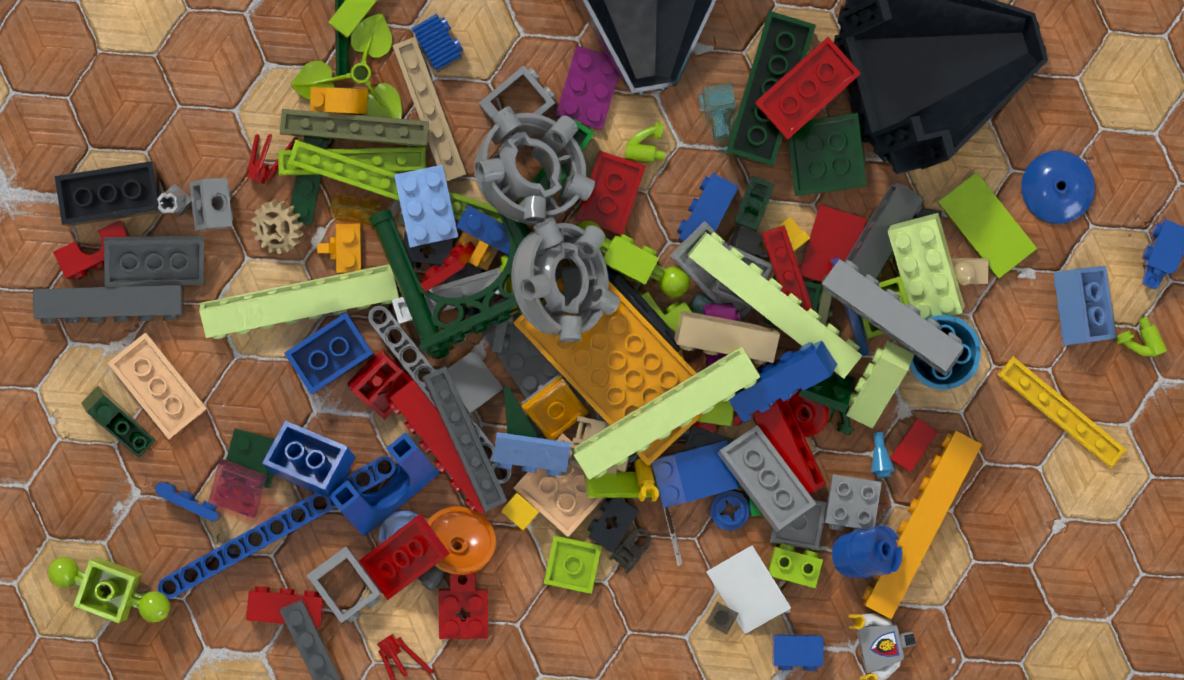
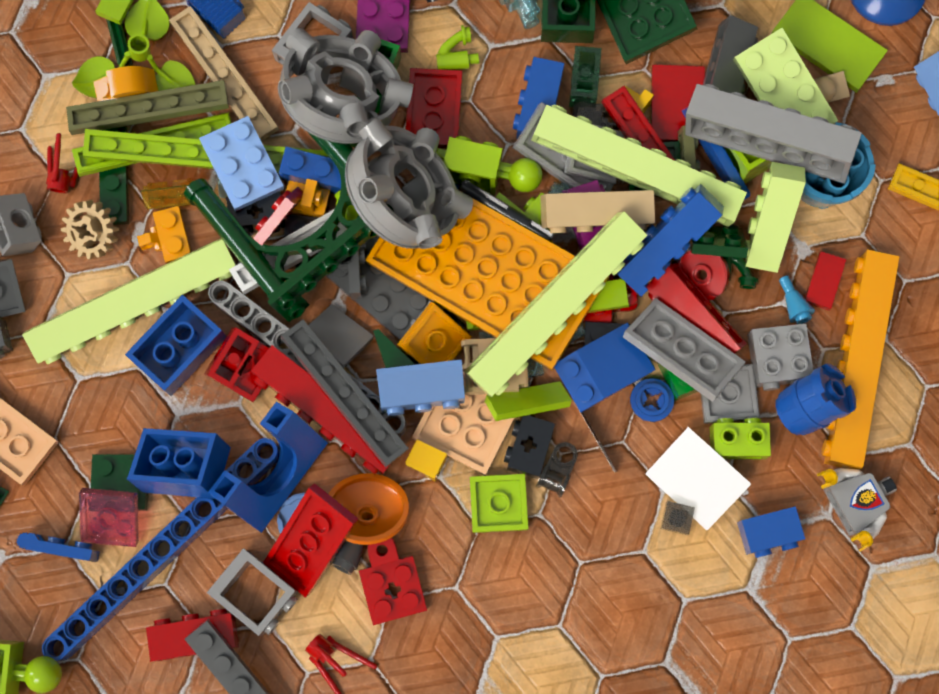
camera: 15 degrees left, 10 degrees down
yellow bar [634,459,659,501] -> none

